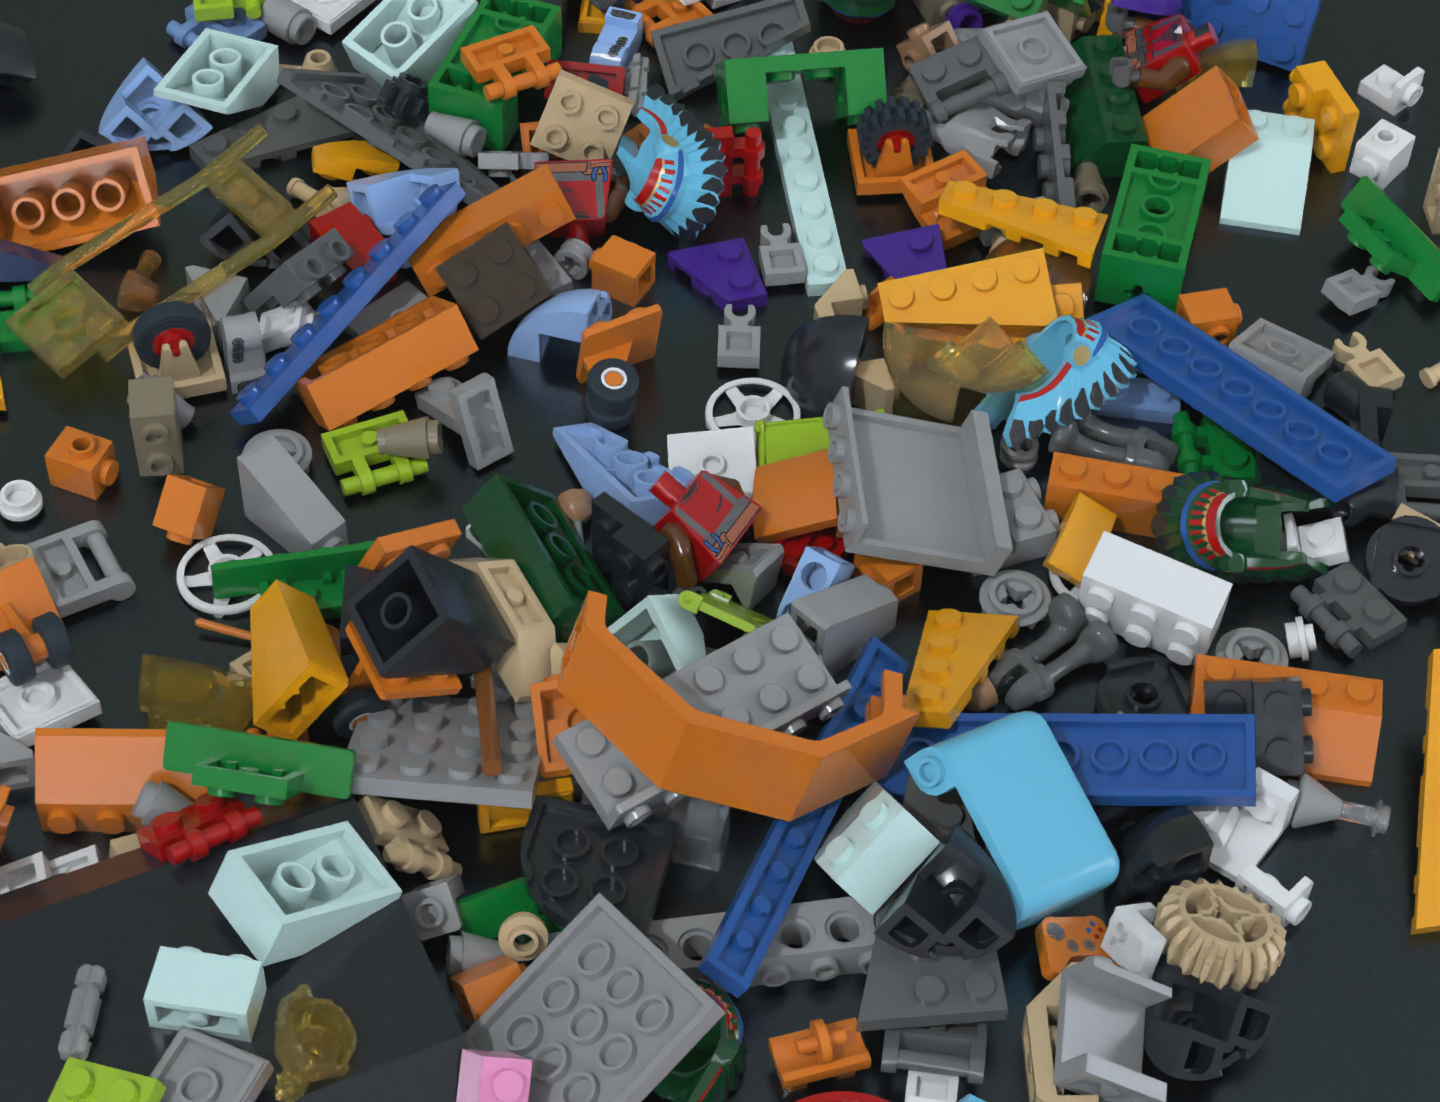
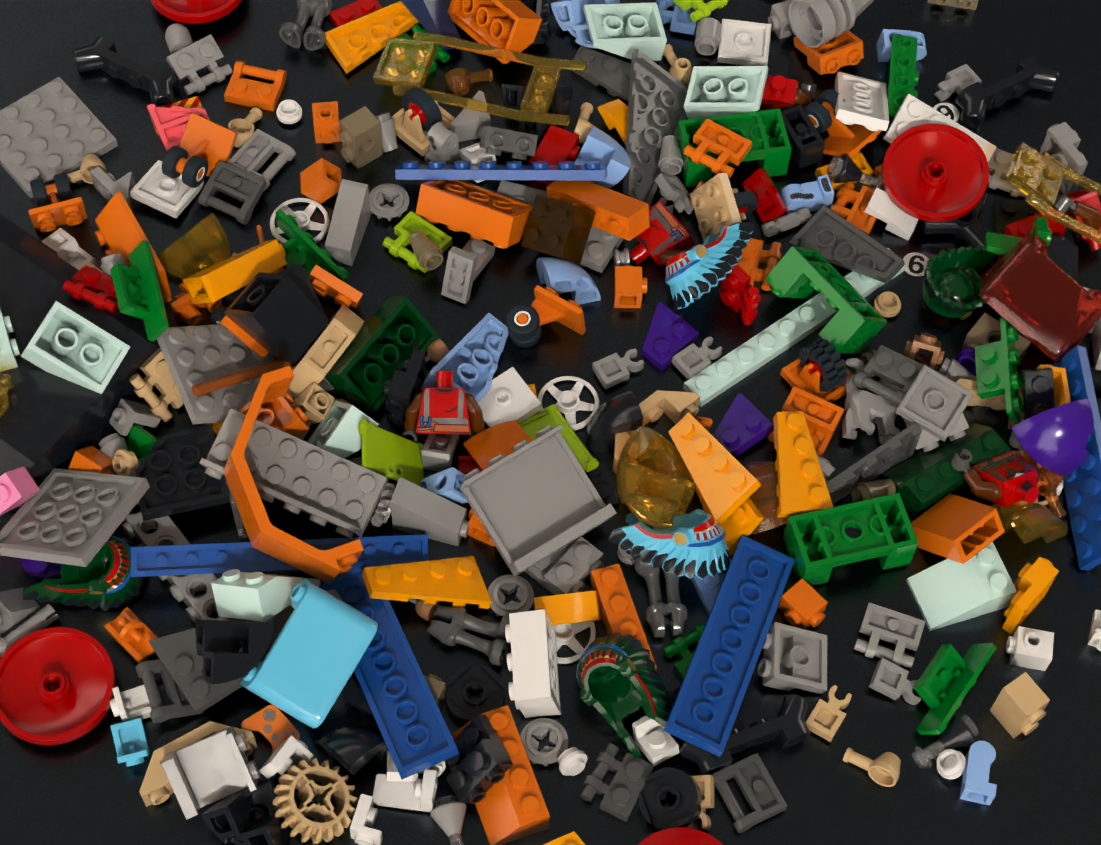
camera: 60 degrees right, 10 degrees up
black gear [379,72,429,122] -> none
none -> dark grey plate [198,161,267,225]
none -> light grey plate [854,602,926,669]

